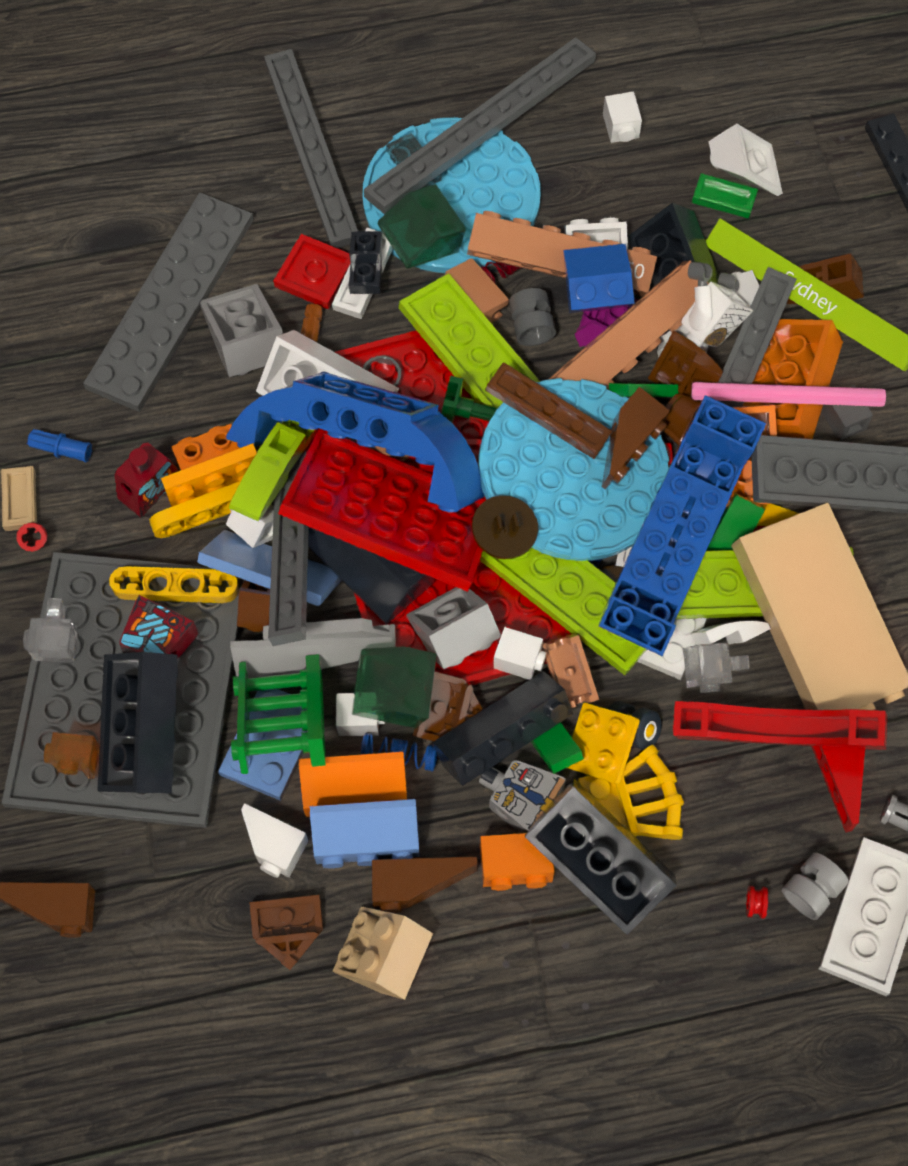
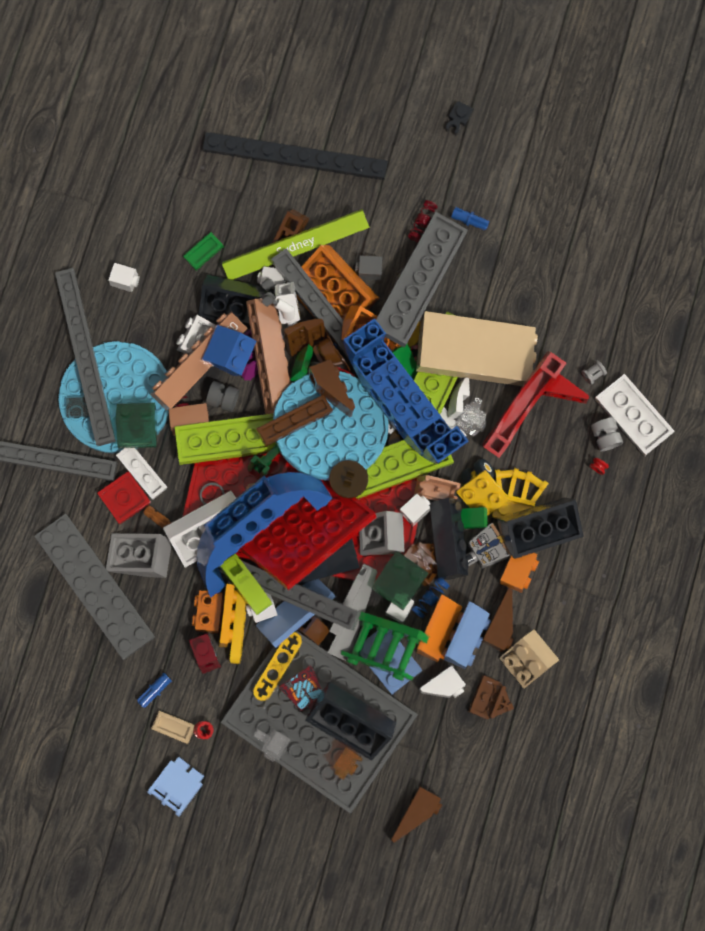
camera: 60 degrees left, 10 degrees up
black slope [348,231,382,294] -> none
bright pink axle [691,382,886,407] -> none
white slope [708,123,783,196] -> none

